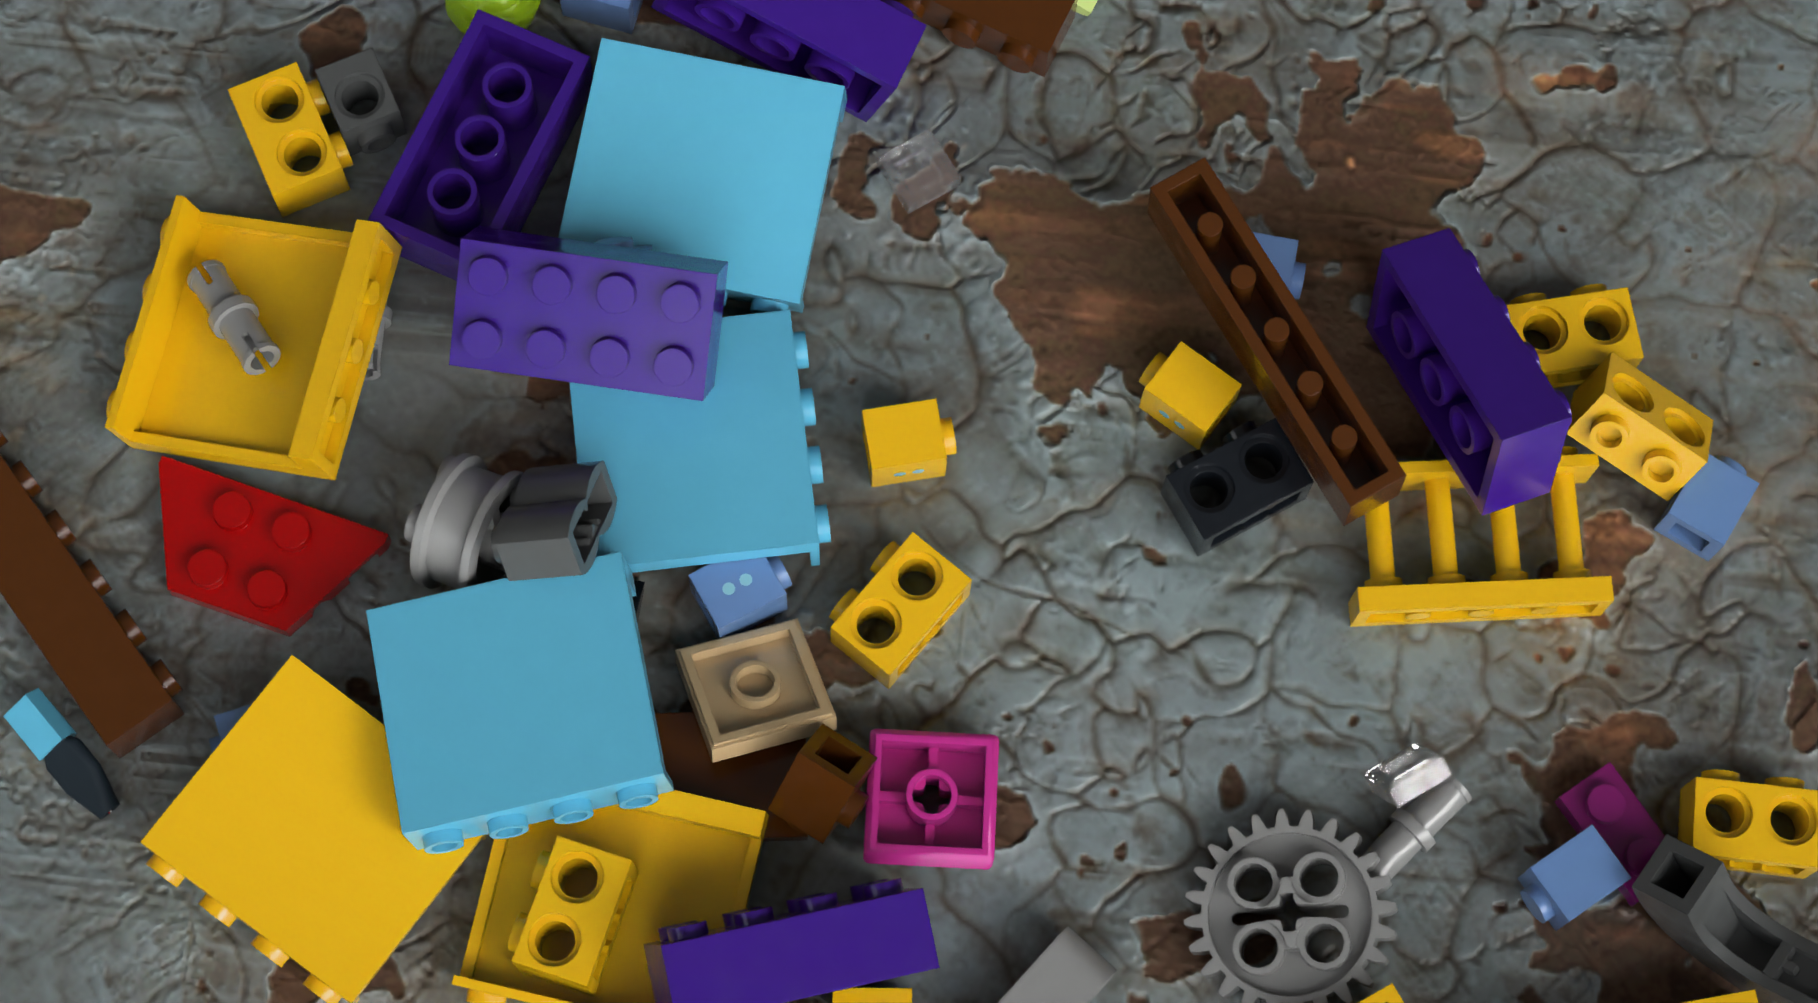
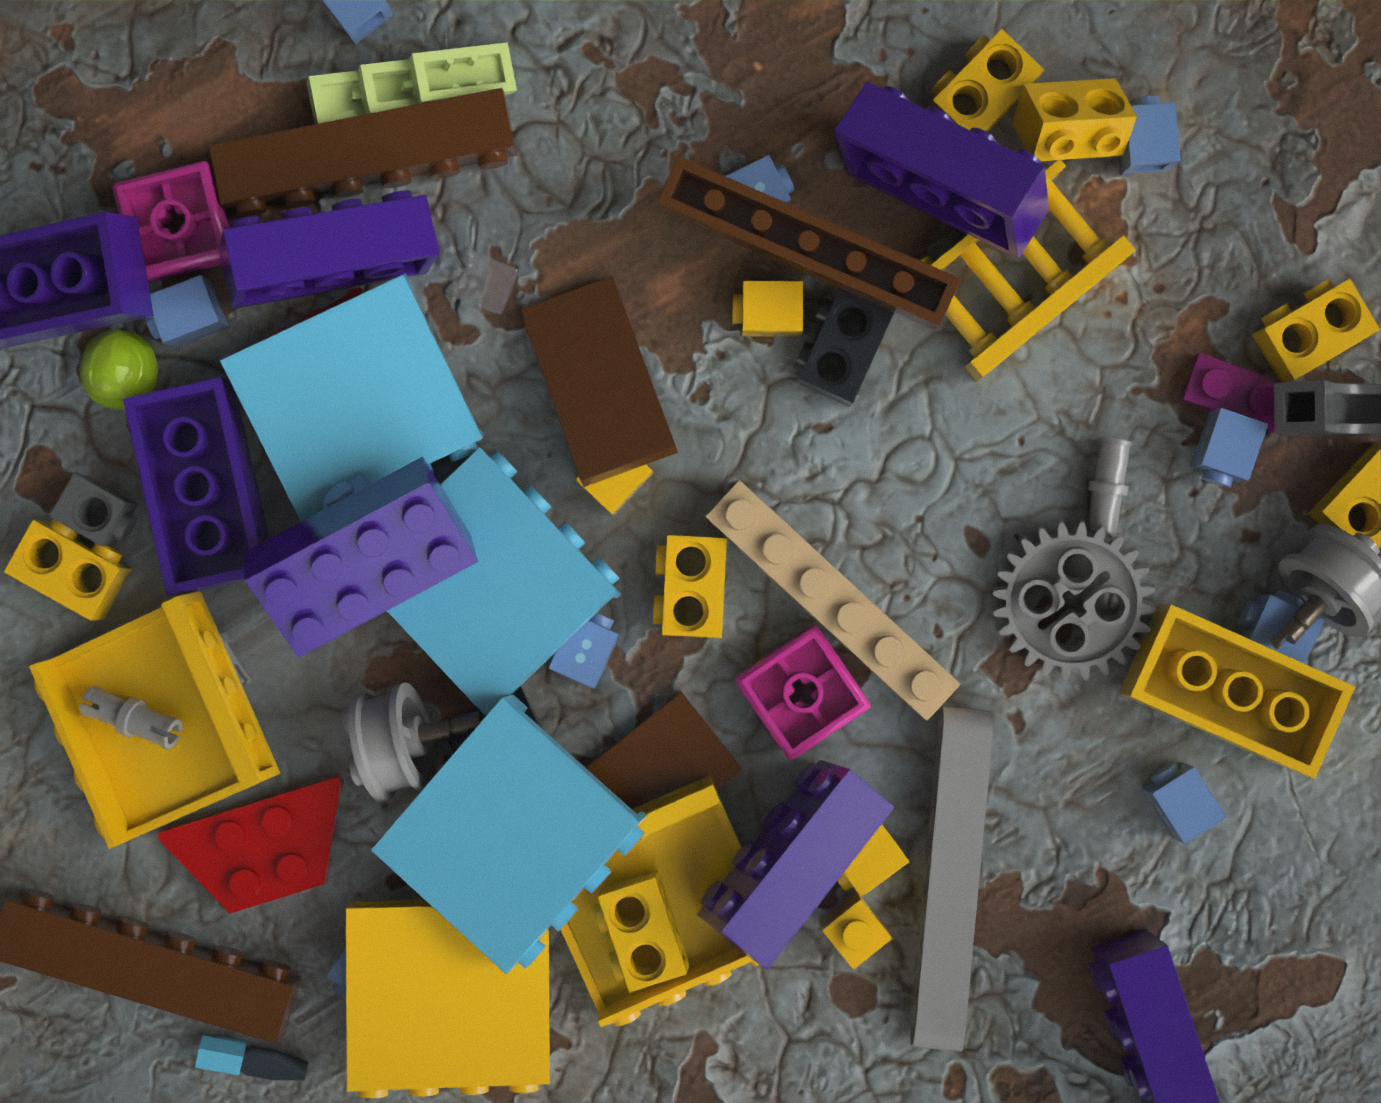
camera: 30 degrees left, 15 degrees up
dark grey brick [491,461,617,581] -> none
tan plate [675,618,837,763] -> none
reddish brown brick [768,723,877,844] -> none
clear tile [1364,743,1452,808] -> none
none -> reddish brown tile [520,276,678,487]
none -> tan brick [705,480,961,721]

